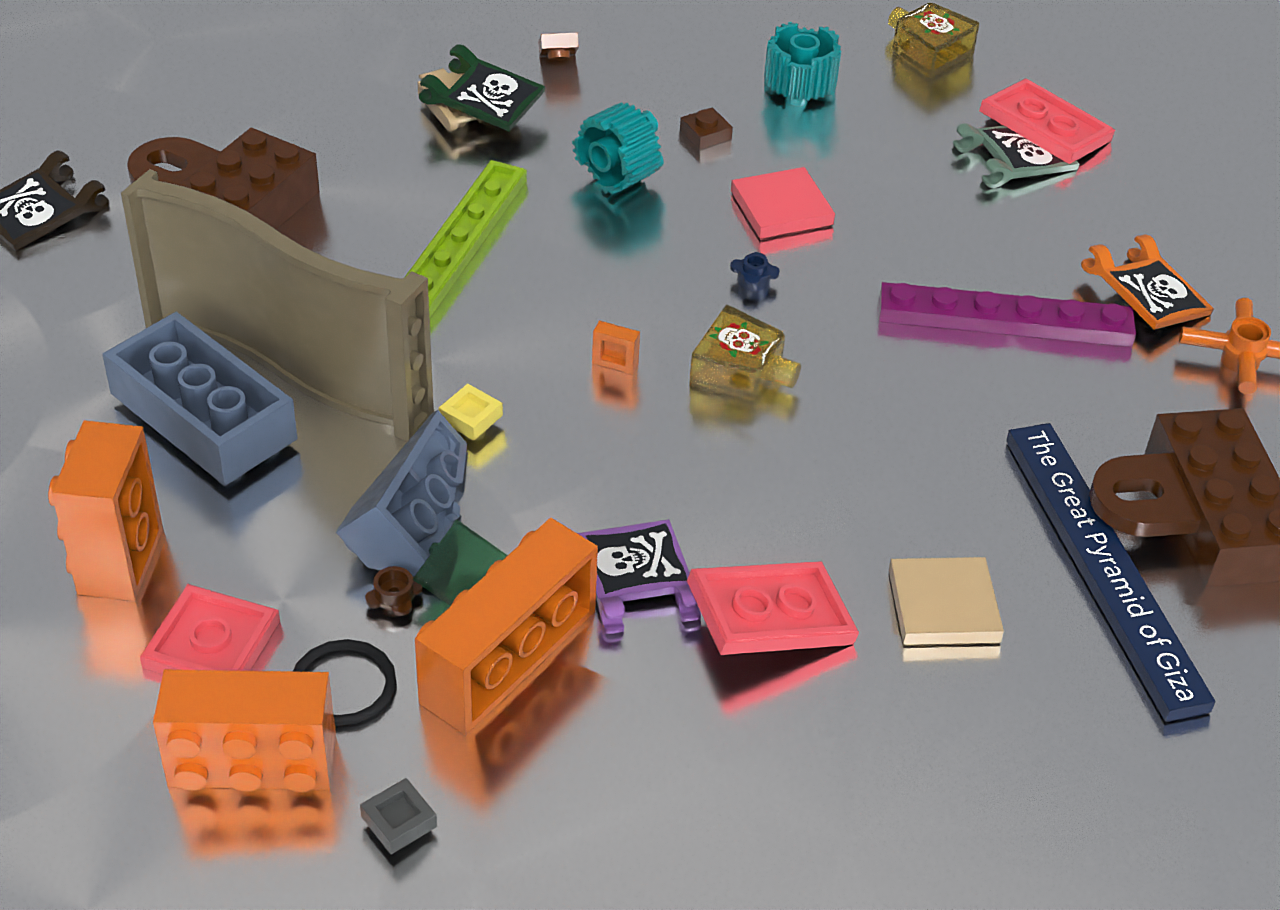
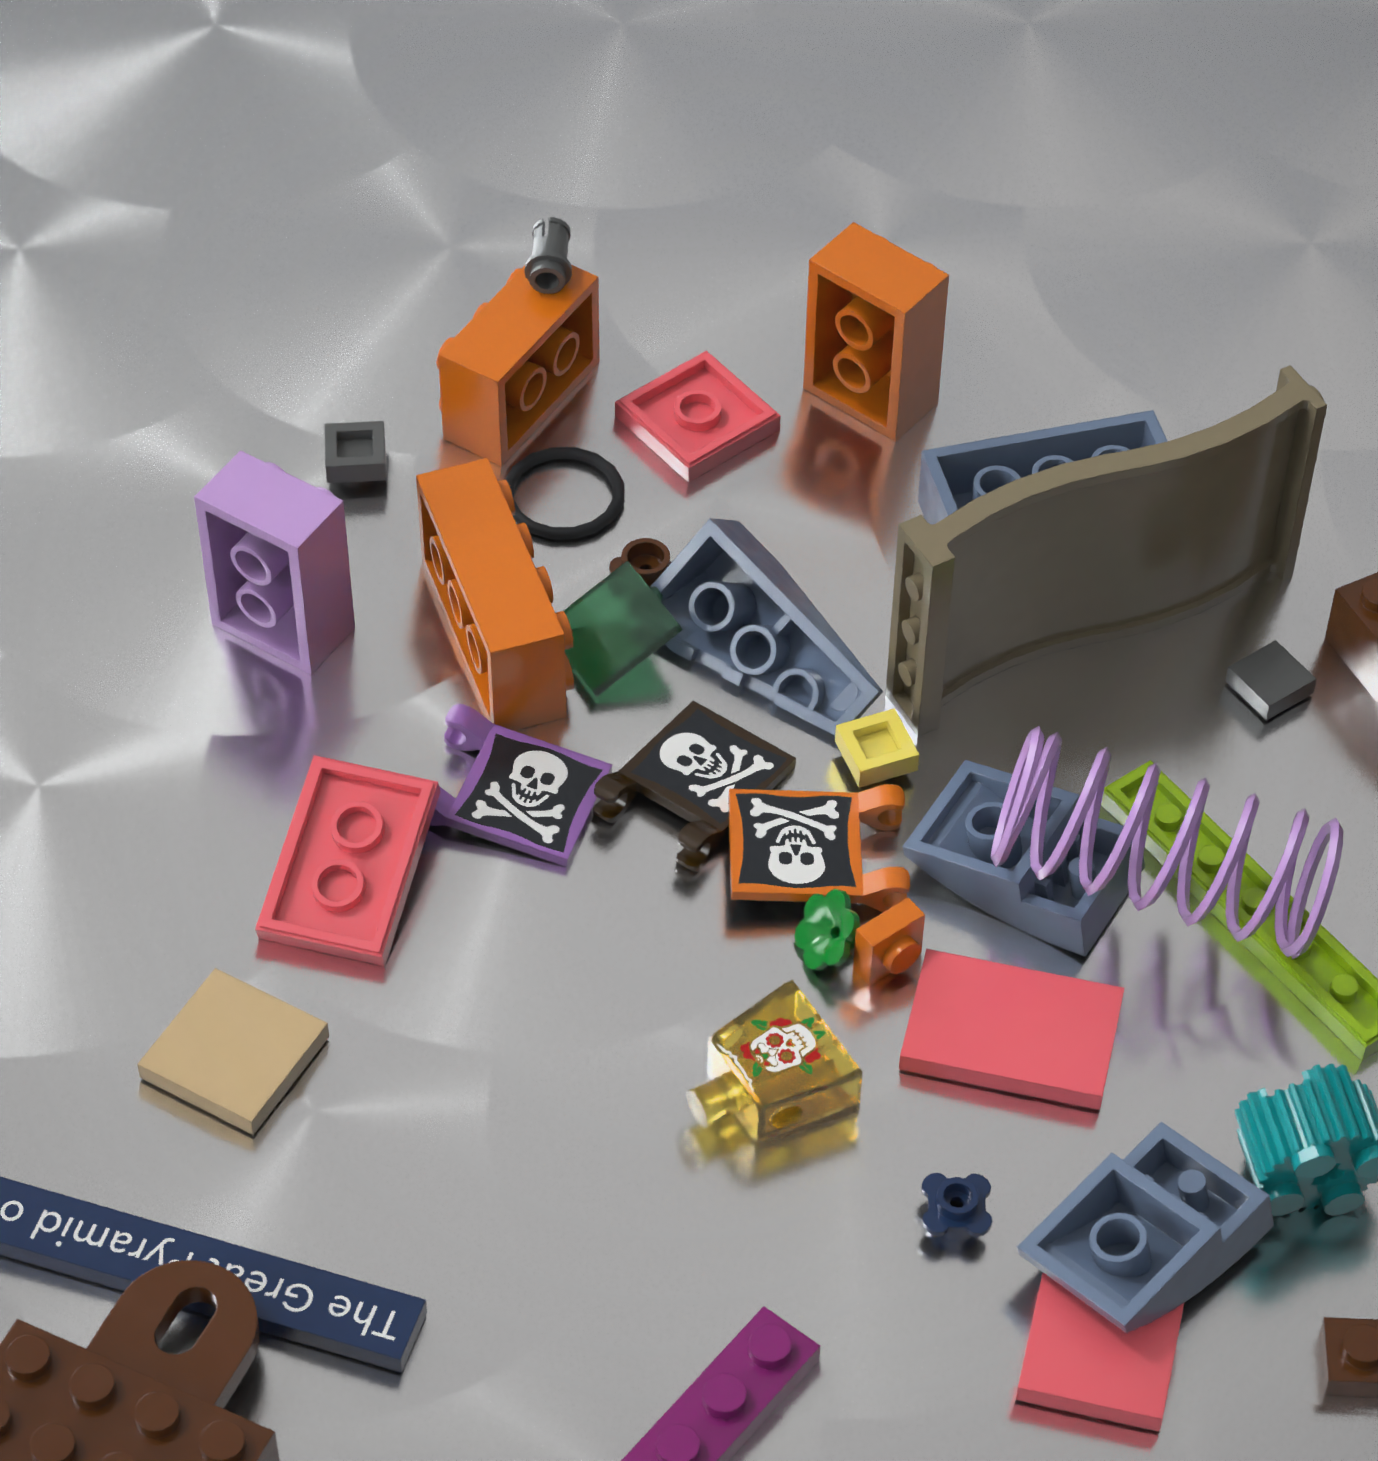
camera: 125 degrees right, 5 degrees up
none -> lavender brick [194,450,355,675]
none -> dark grey pin [524,217,572,294]
none -> flag [593,700,796,872]
none -> flag [728,784,910,912]
none -> green plant [794,889,860,971]
none -> coral tile [899,949,1124,1110]
none -> sand blue slope [903,760,1145,956]
none -> lavender piece [991,726,1343,959]
none -> sand blue slope [1017,1122,1274,1333]

